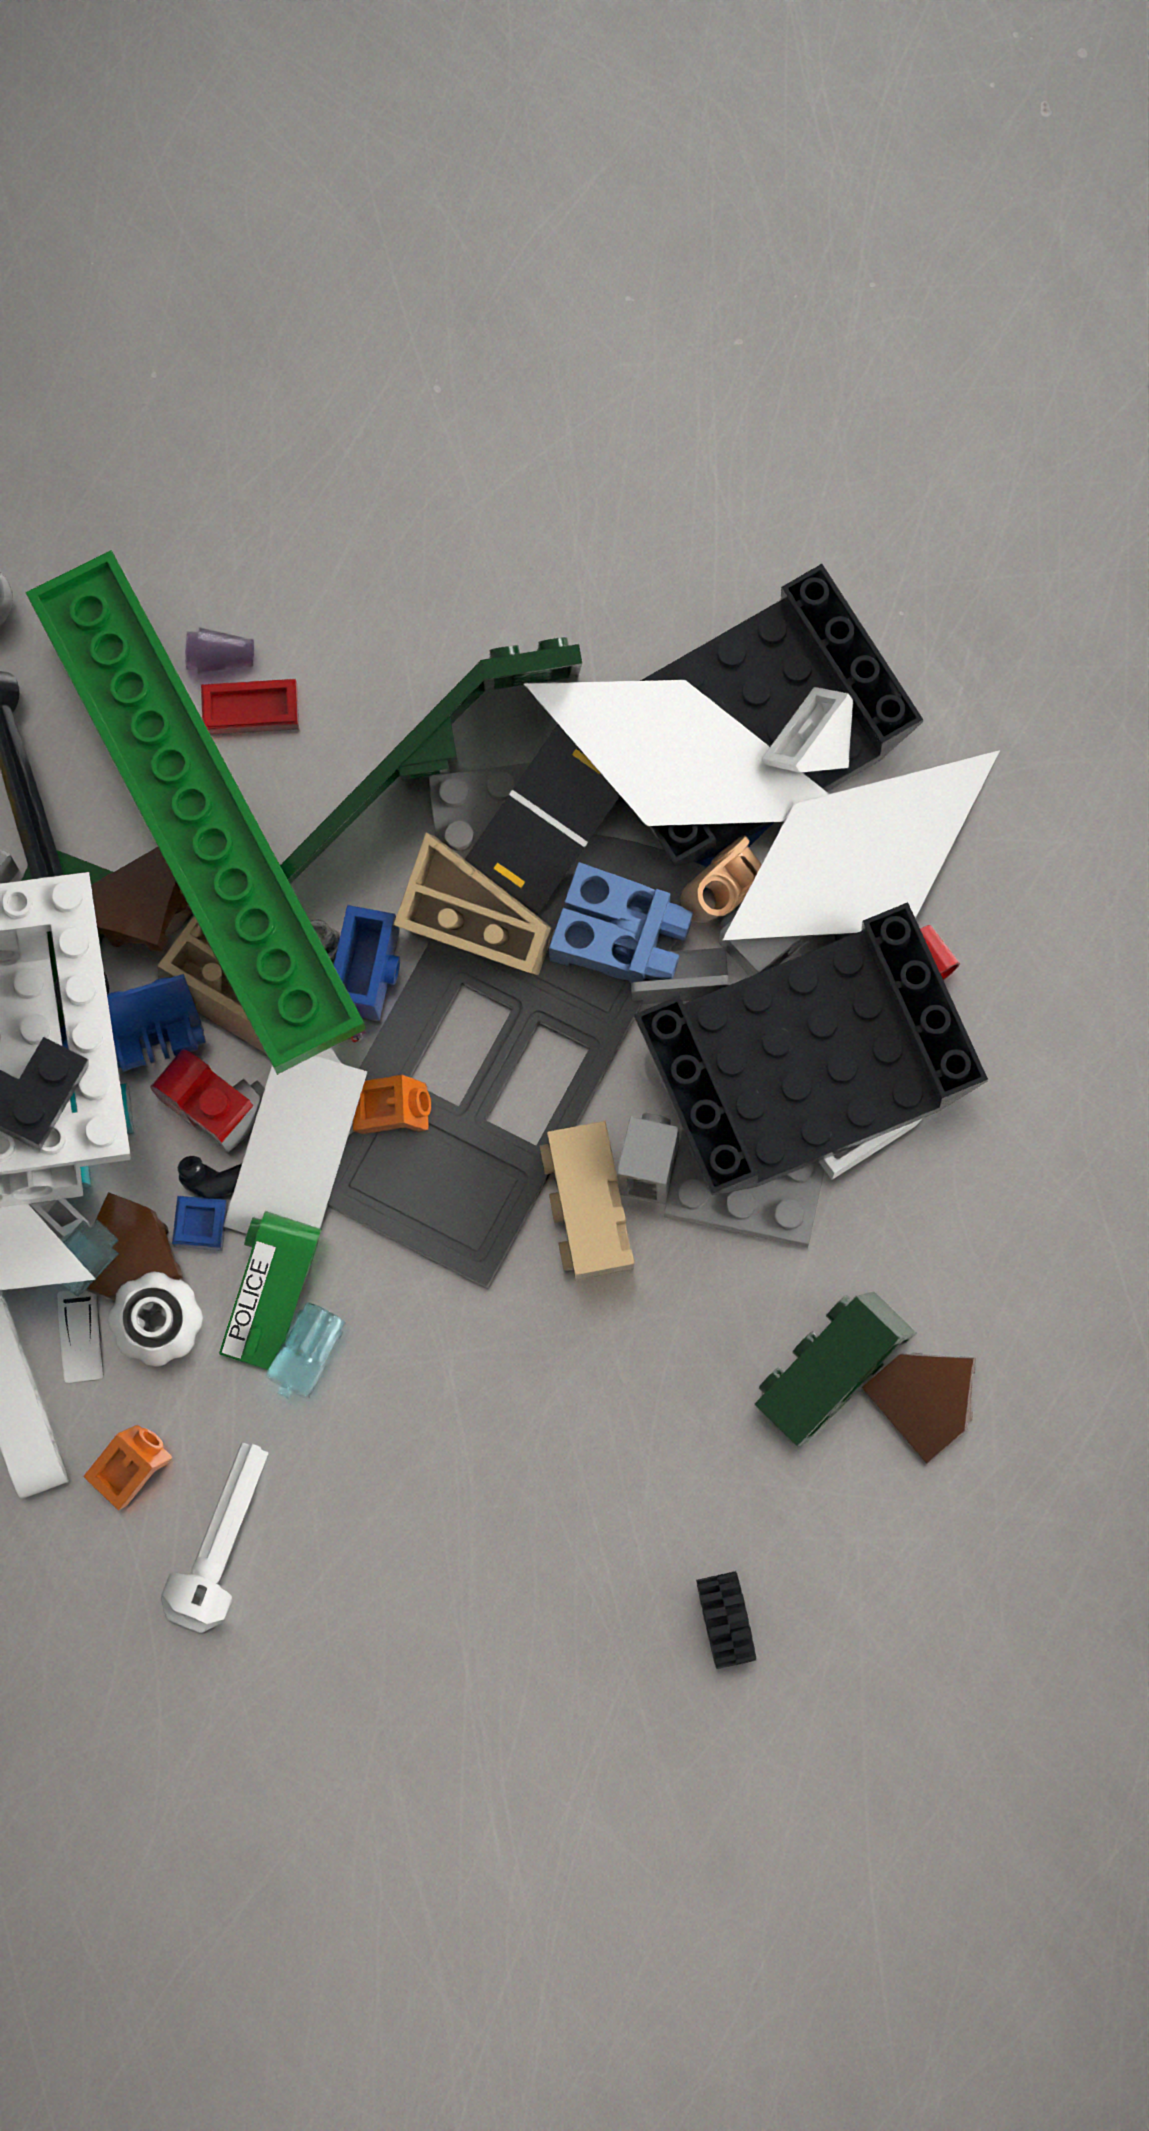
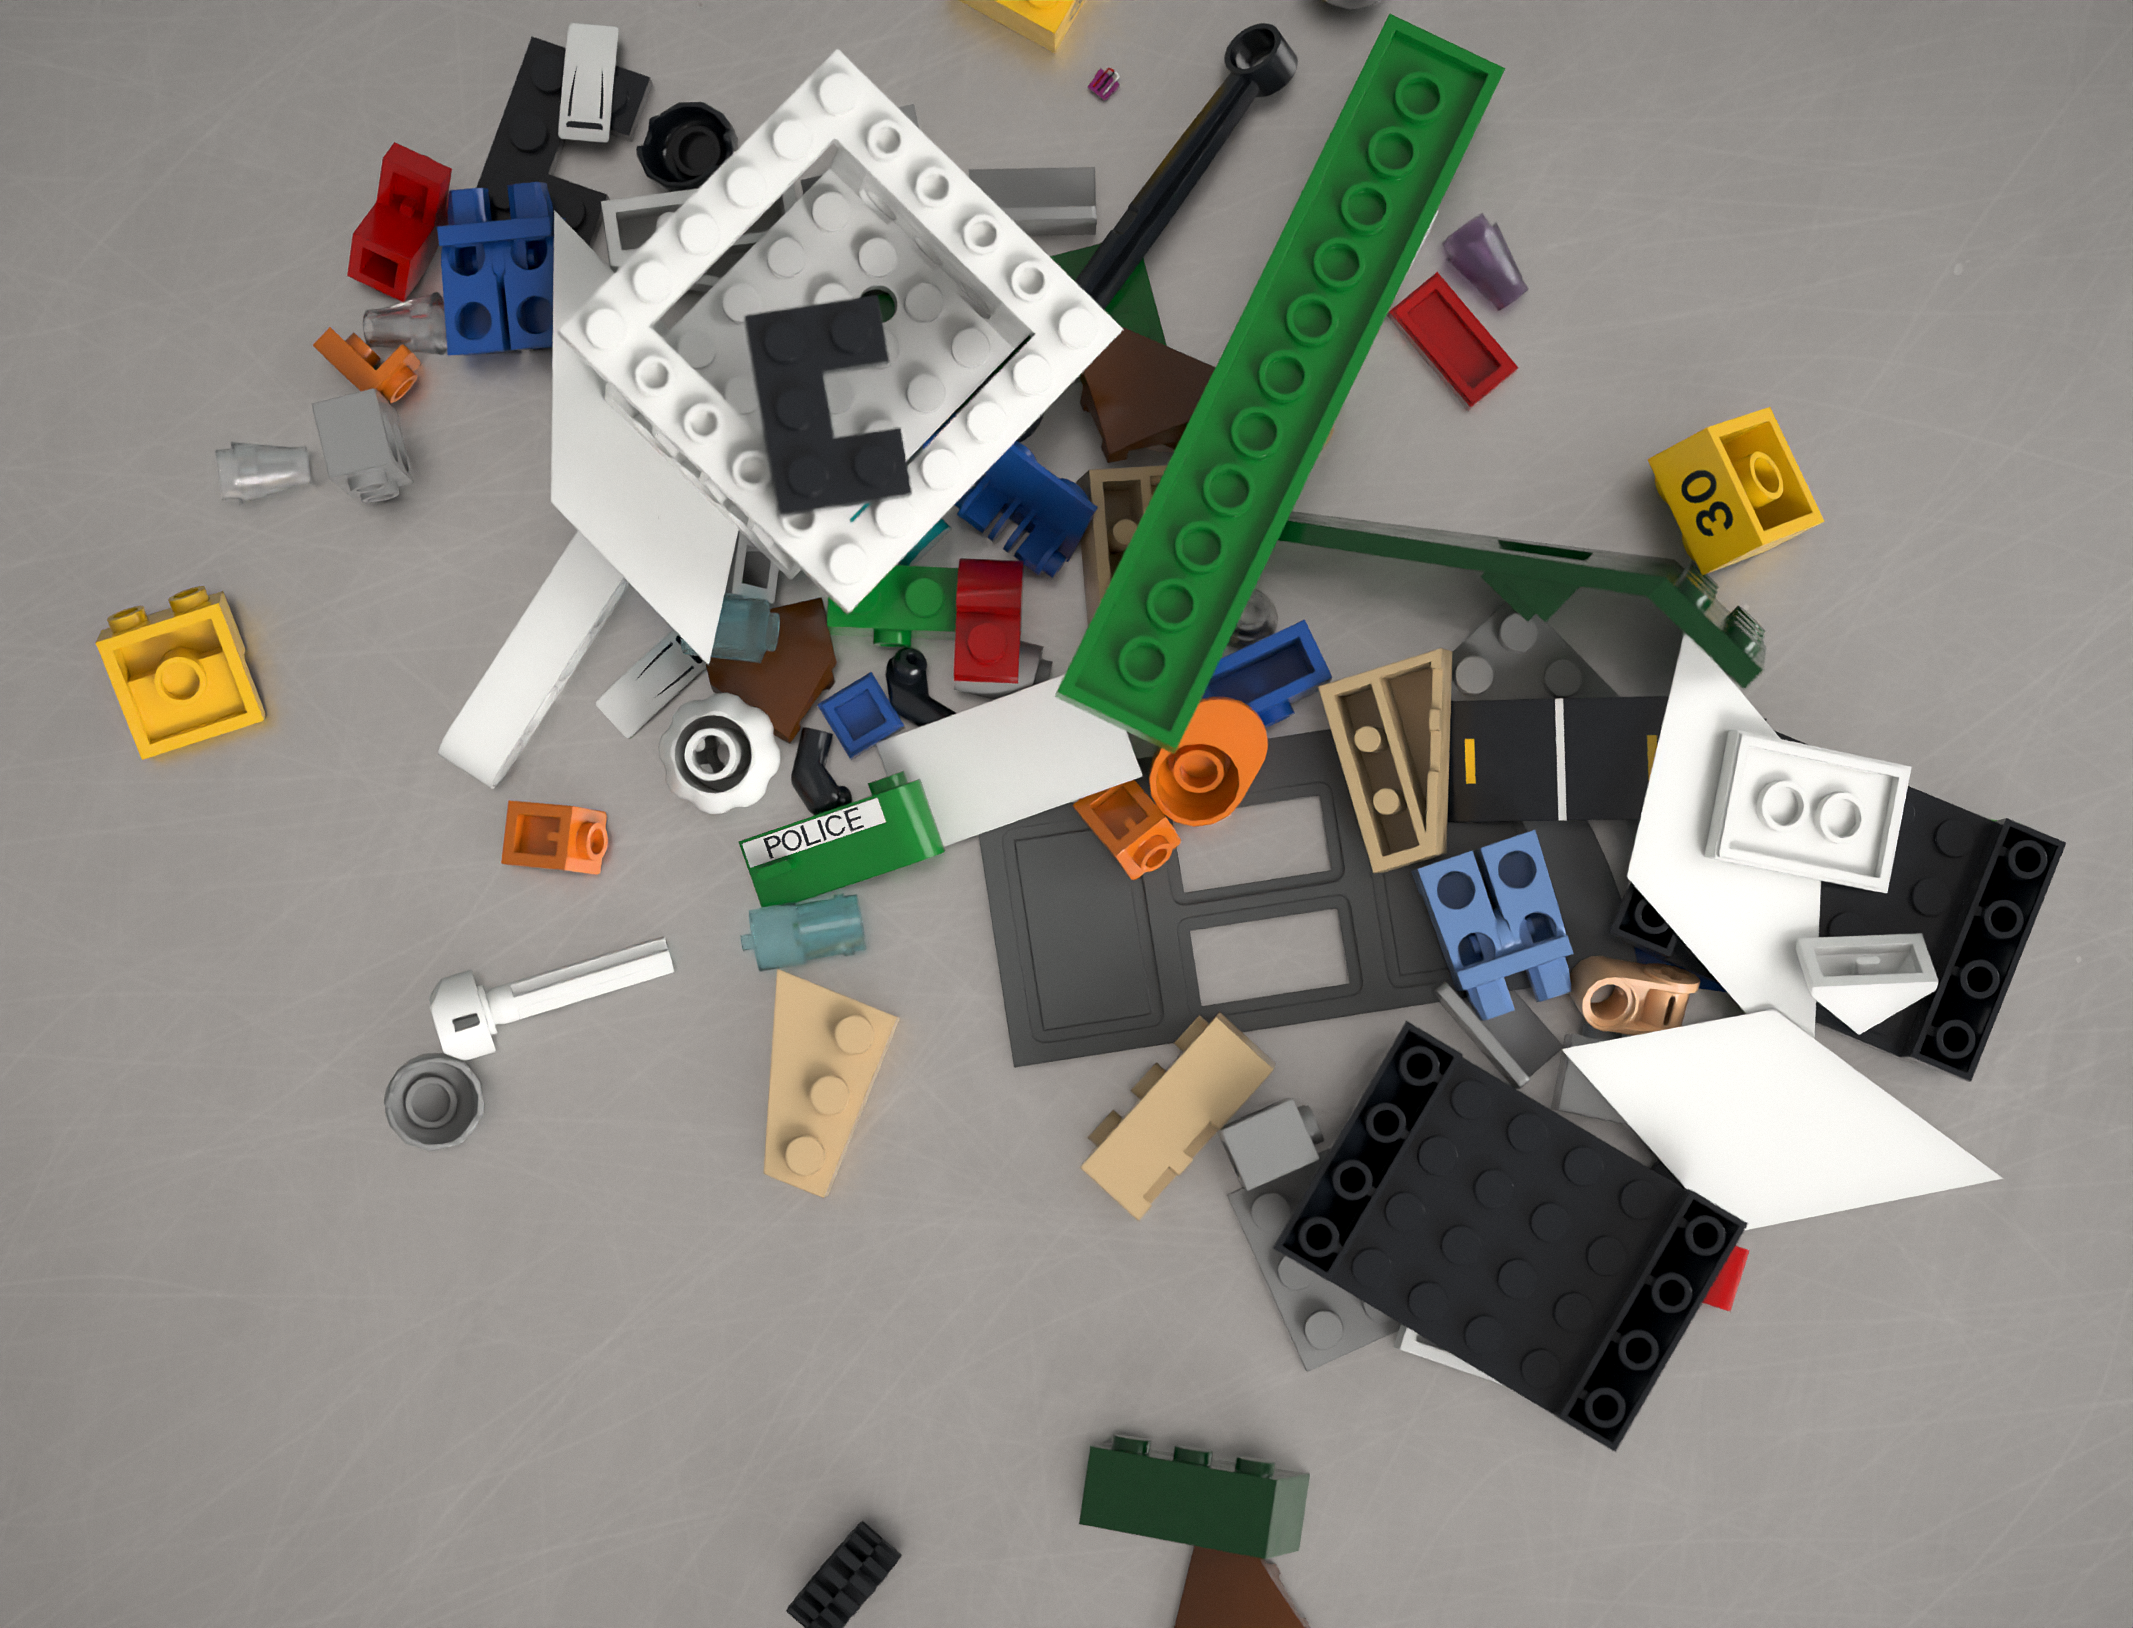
camera: 45 degrees right, 10 degrees up
none -> light grey hair [384,1053,484,1151]
none -> tan wedge [763,969,900,1198]
none -> black arm [791,727,852,815]
none -> green brick [827,565,958,648]
none -> orange cap [1149,697,1268,827]
none -> yellow brick [1647,407,1825,576]
none -> white tile [1704,730,1912,893]

